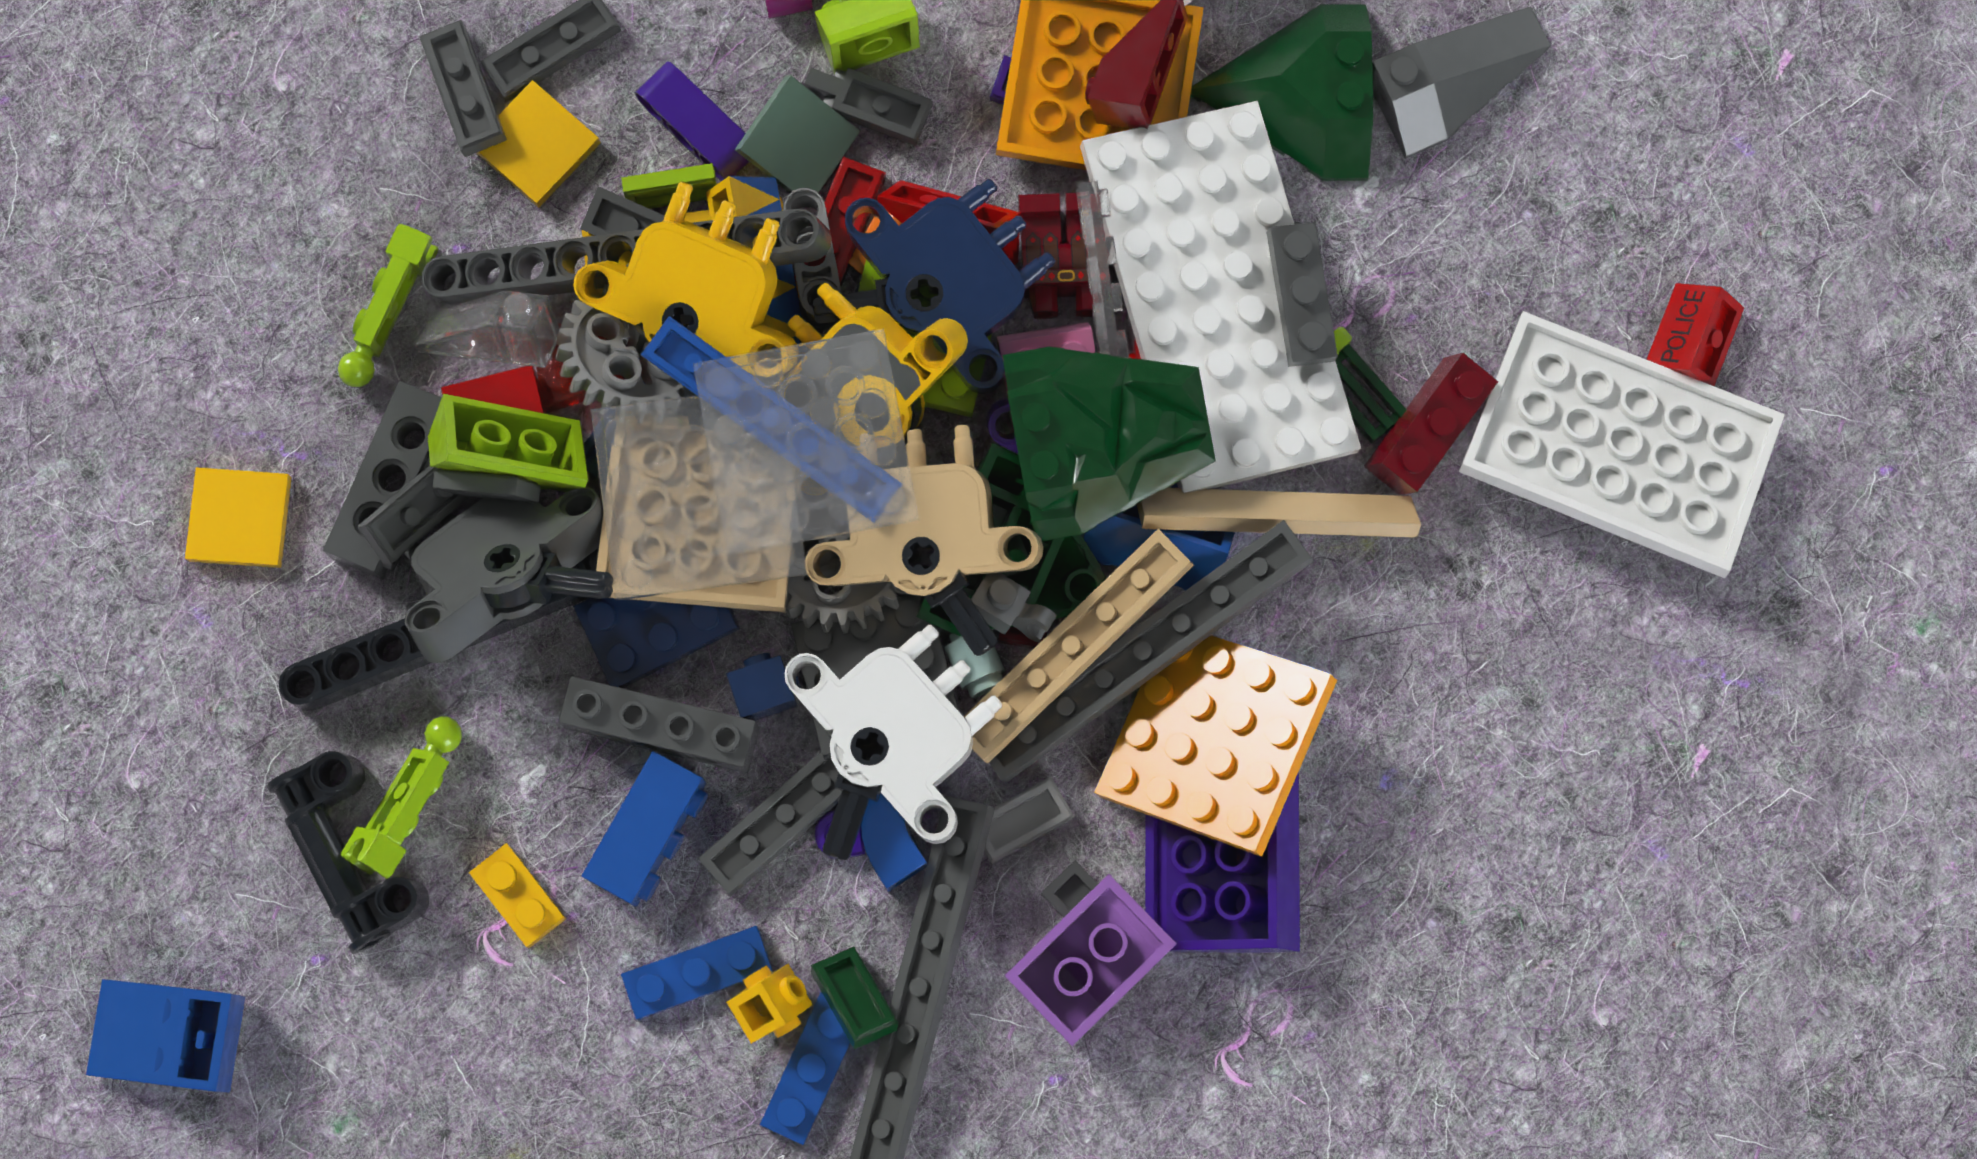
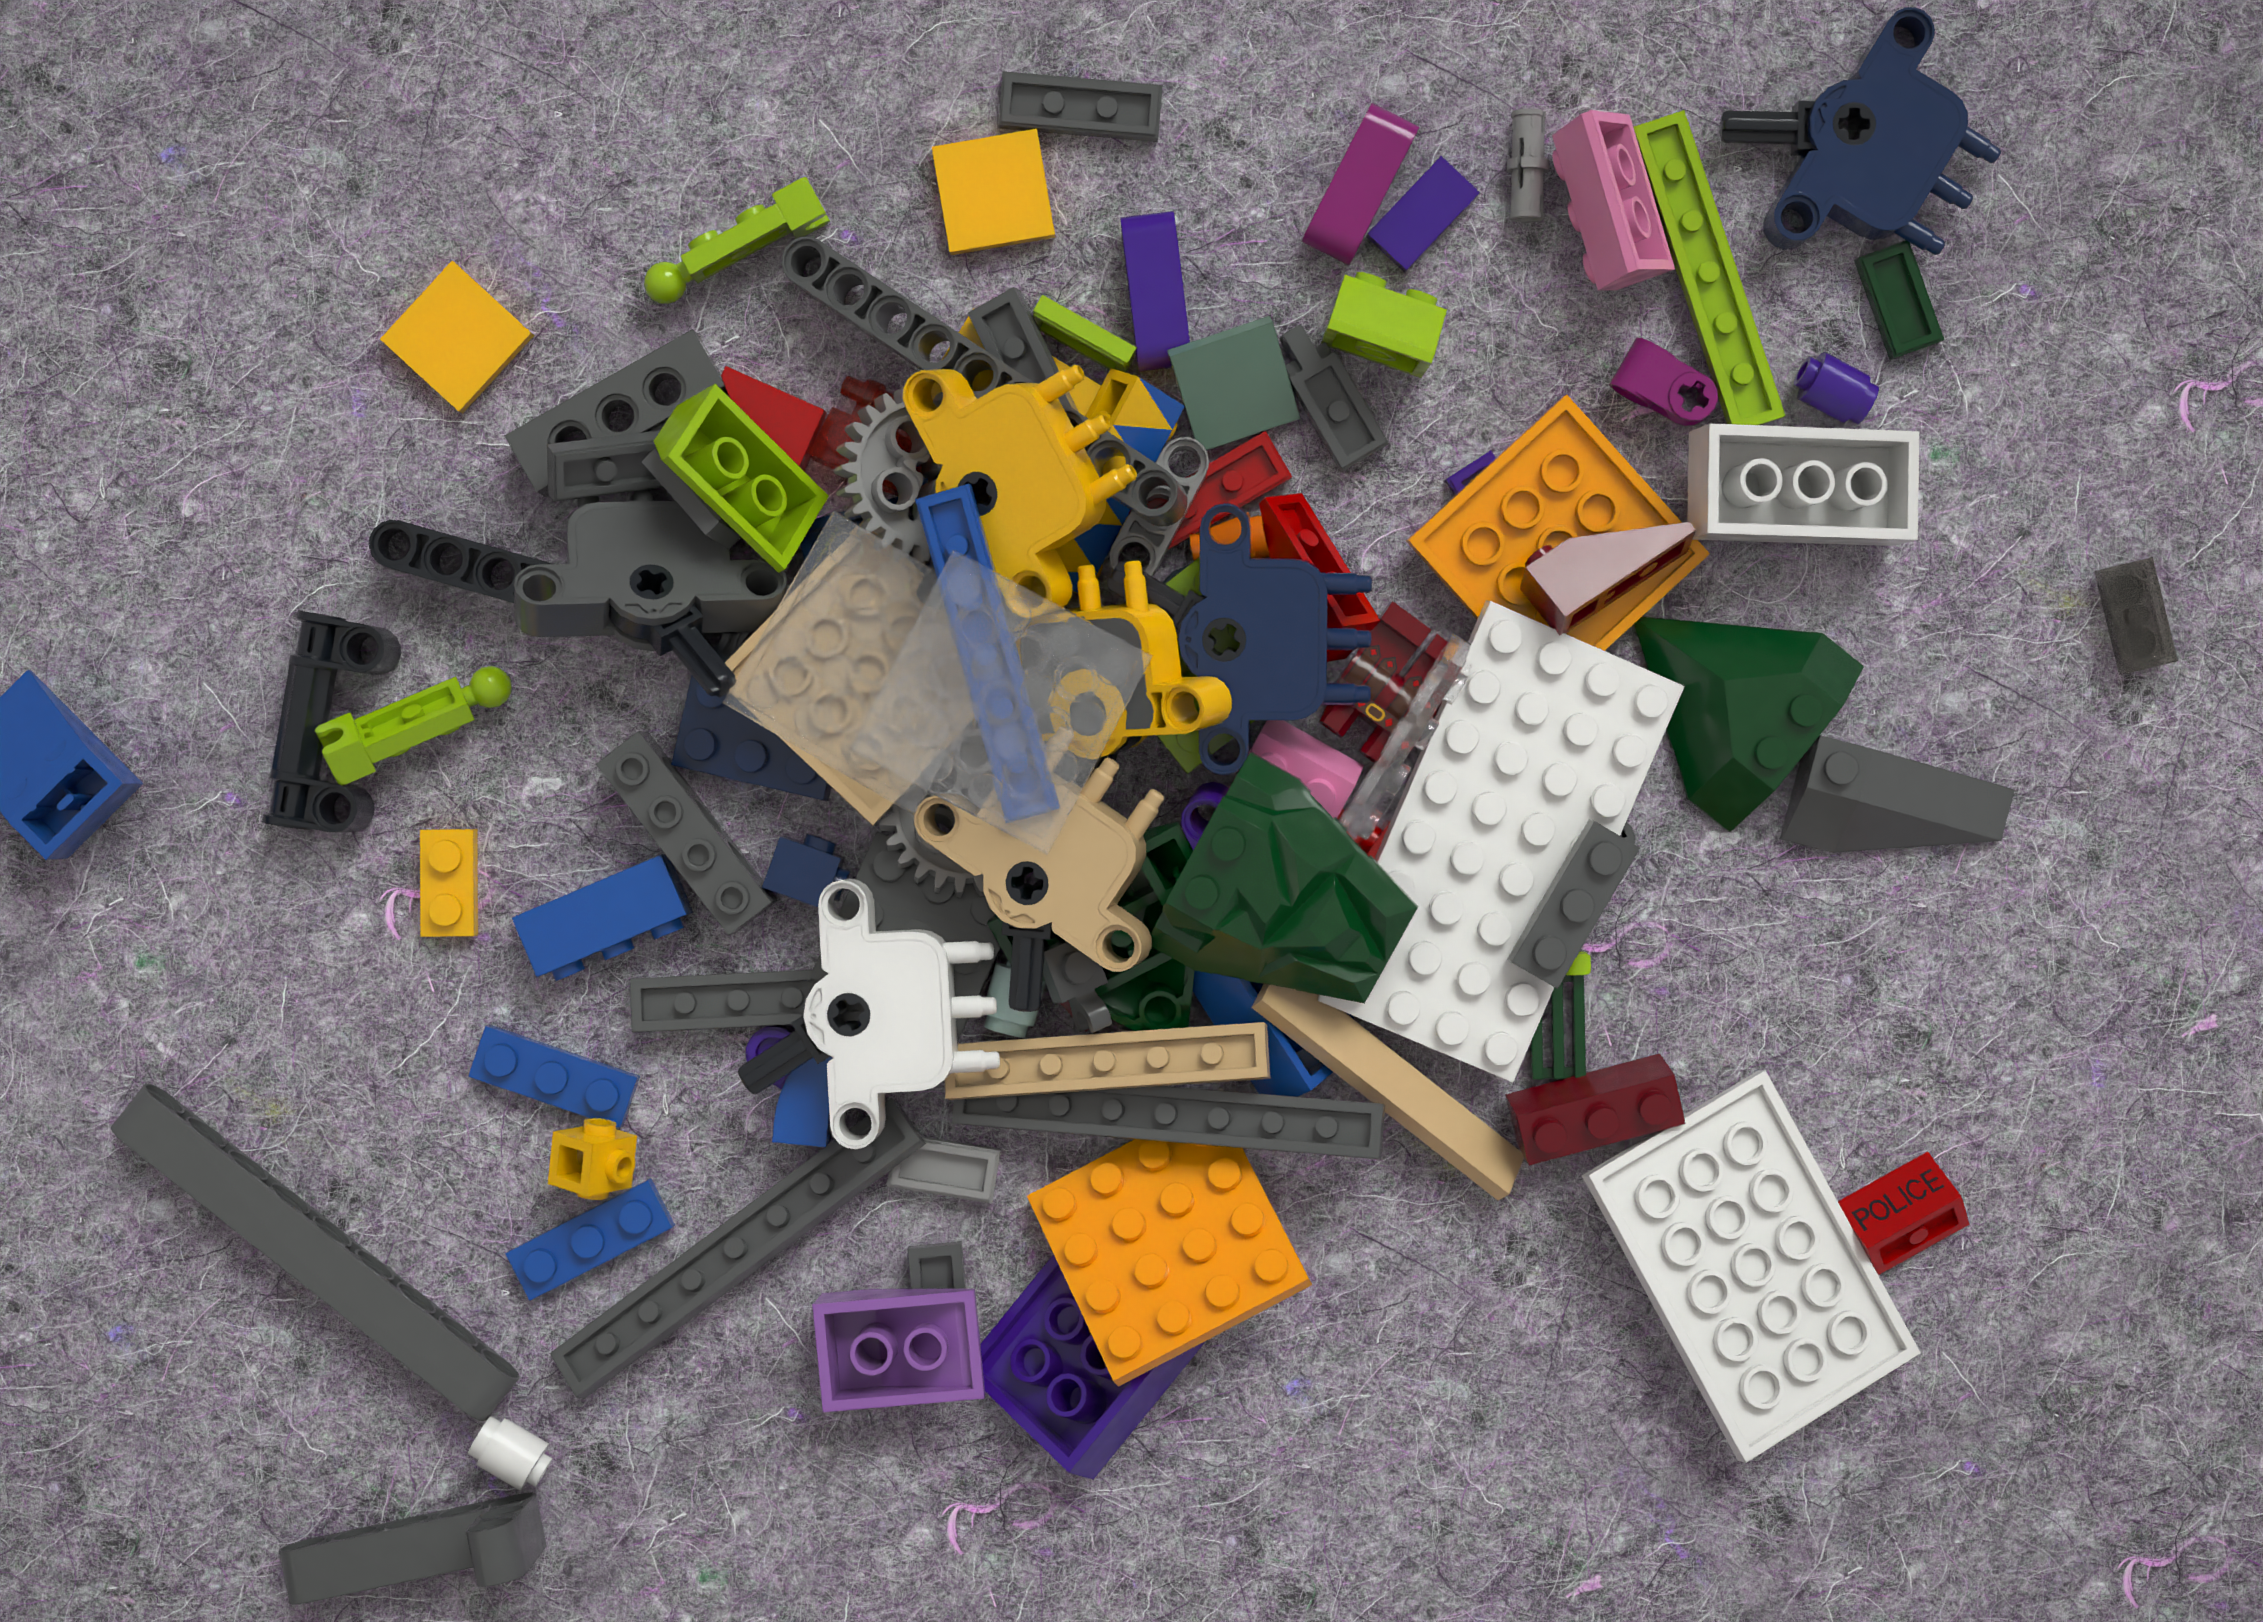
camera: 45 degrees right, 10 degrees up
clear slope [415,290,559,368] -> none
dark grey tile [419,20,507,157] -> none
dark green tile [811,946,898,1049] -> none

